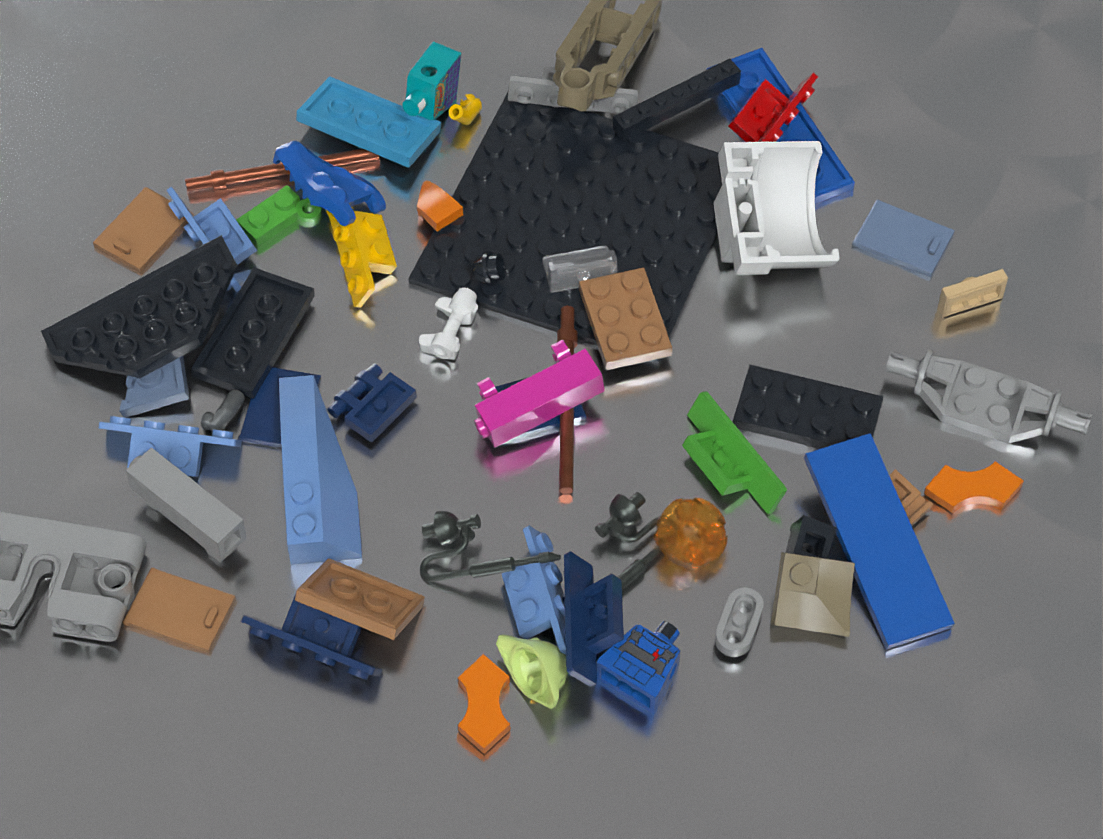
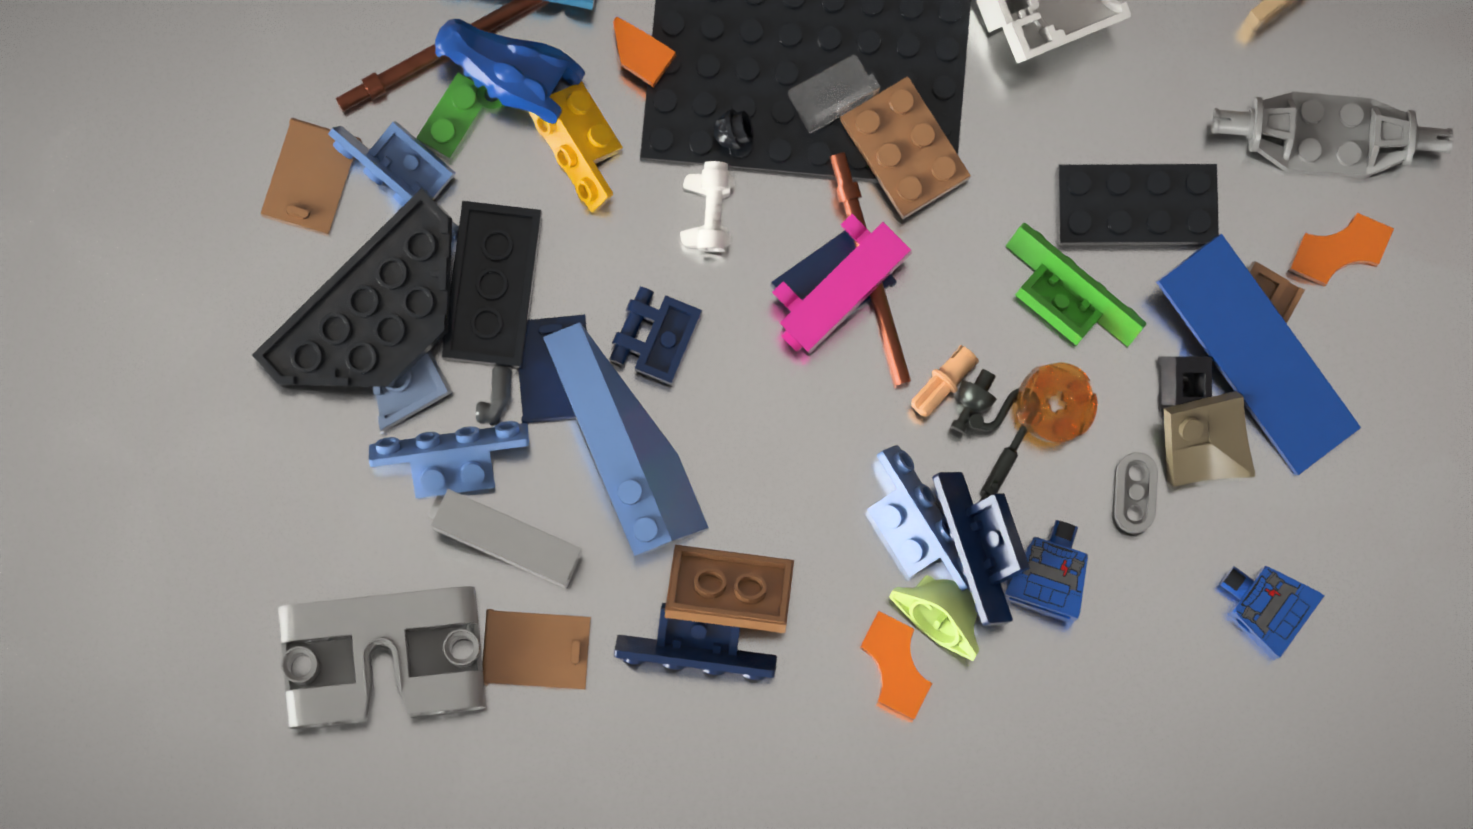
camera: 20 degrees left, 25 degrees up
pearl dark grey piece [420,511,561,582] -> none
none -> light nougat axle [911,345,979,417]
none -> torso [1220,566,1325,660]

